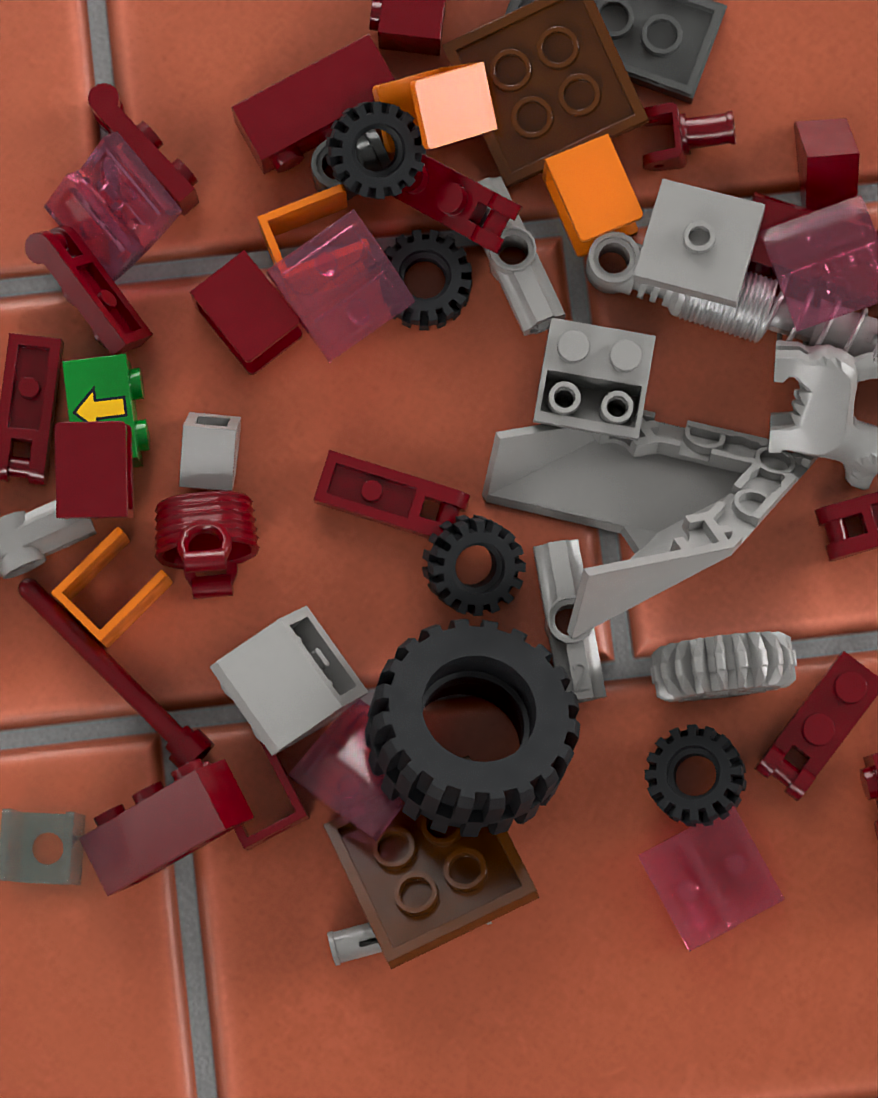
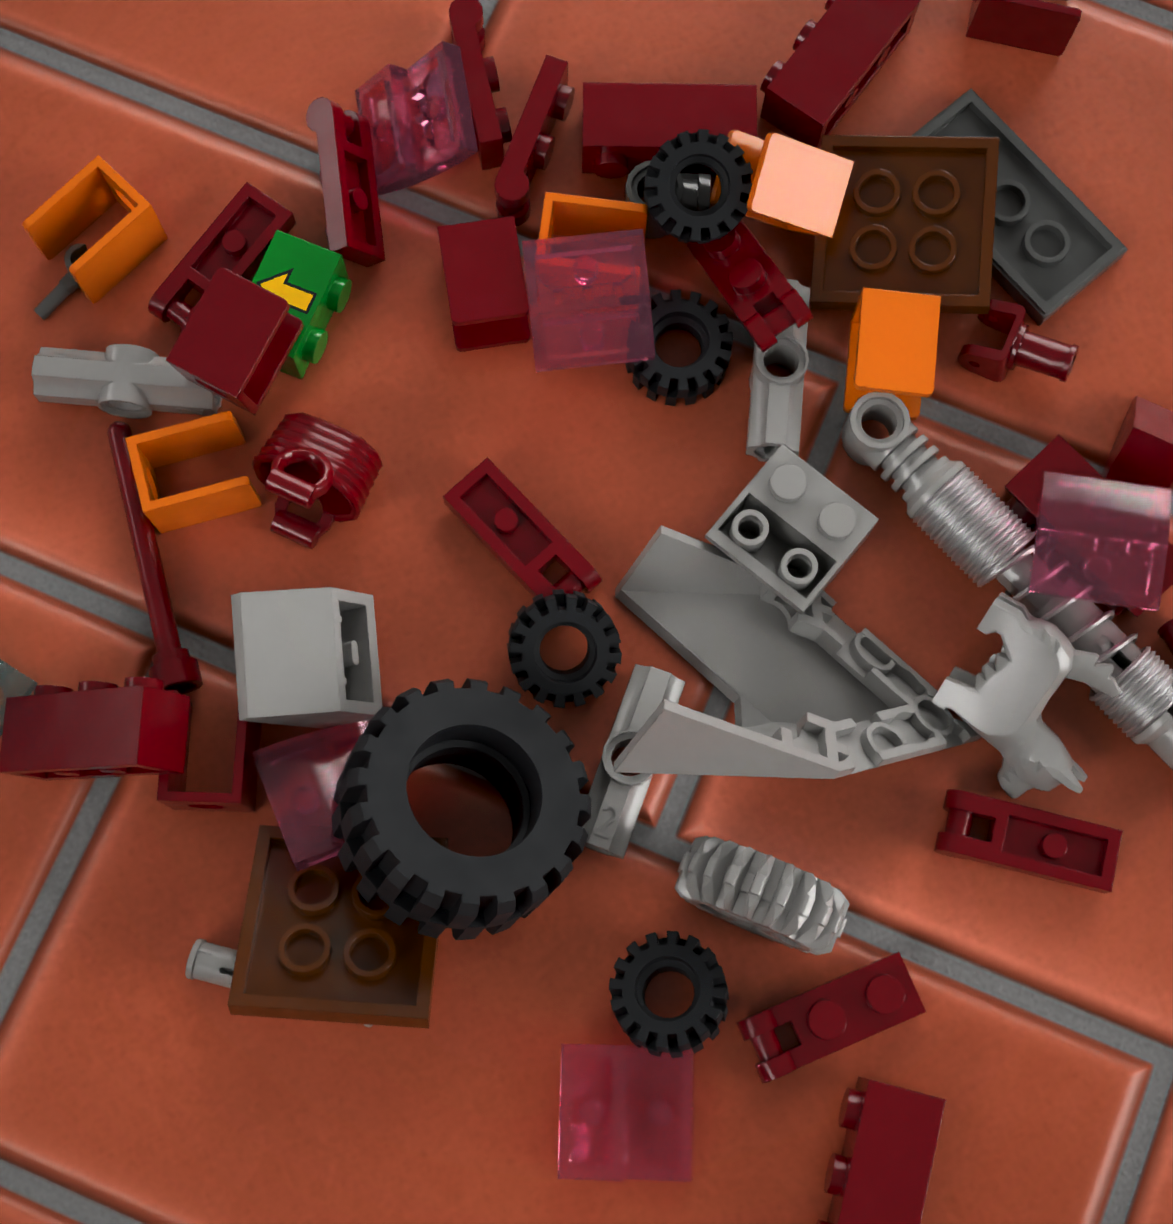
camera: 30 degrees right, 5 degrees down
light grey brick [179,412,241,491] -> none
light grey plate [633,179,765,308] -> none
none -> dark red plate [494,55,575,226]

